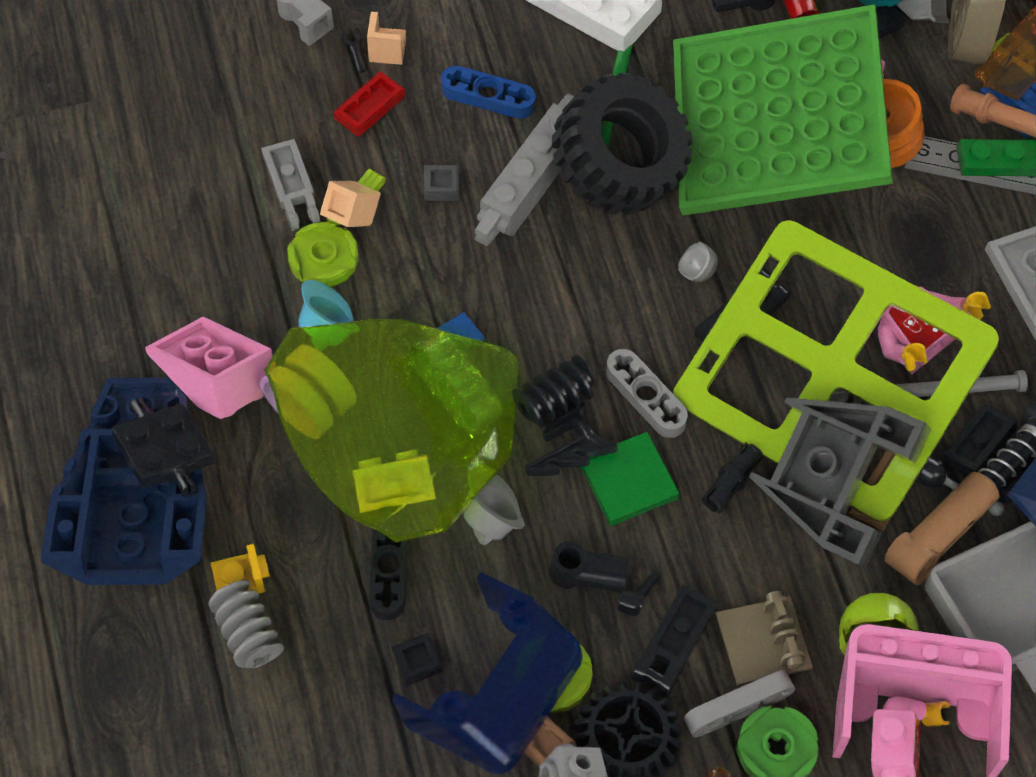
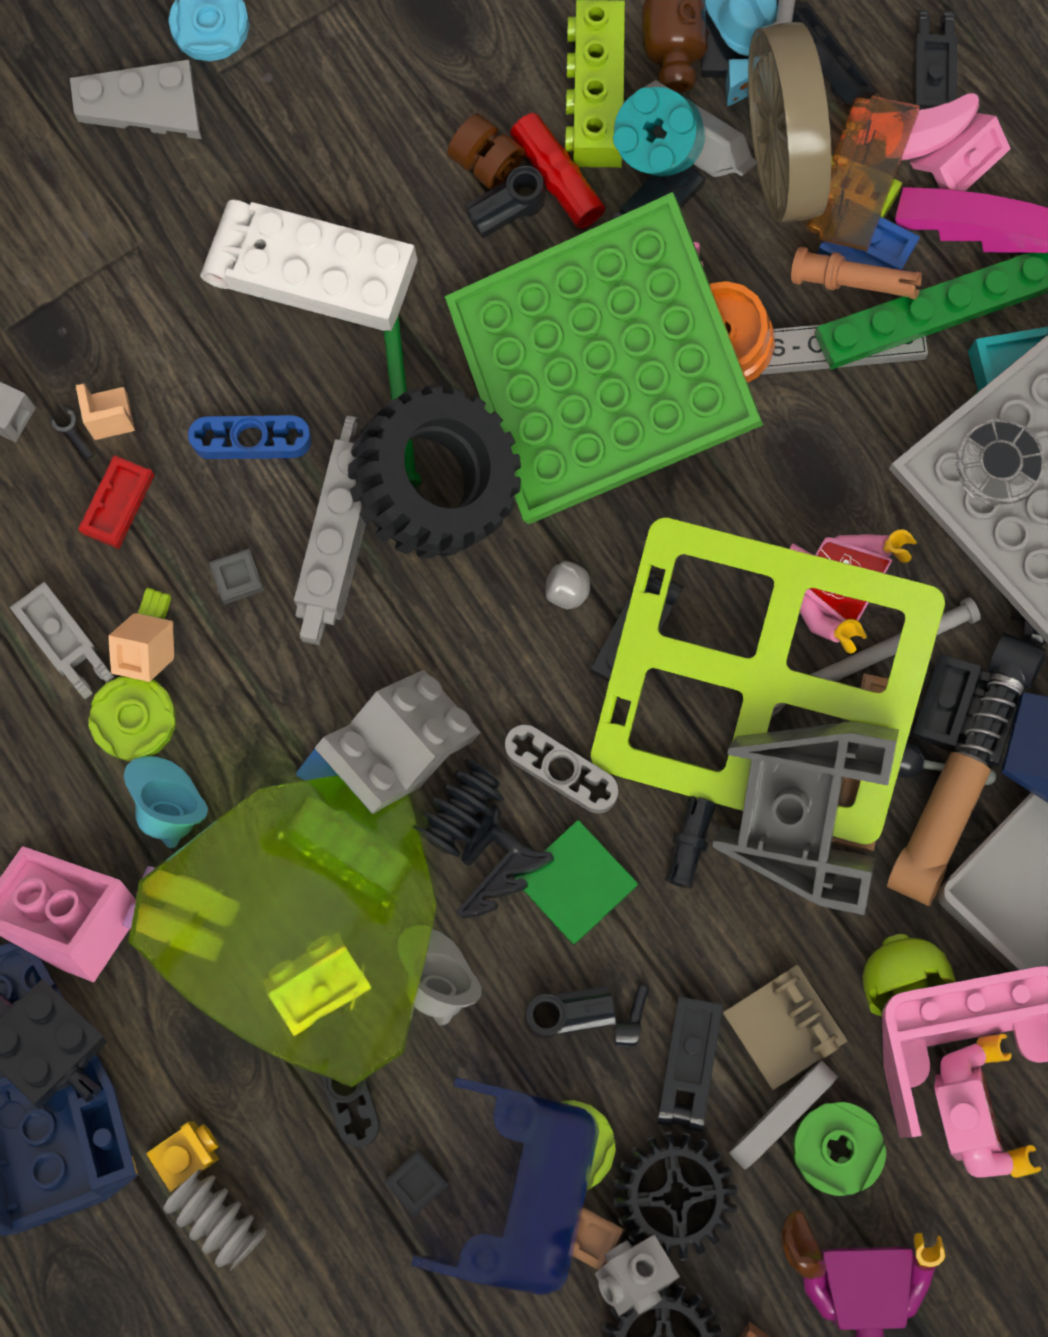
camera: 15 degrees left, 15 degrees up
none -> light grey bracket [315,670,481,814]

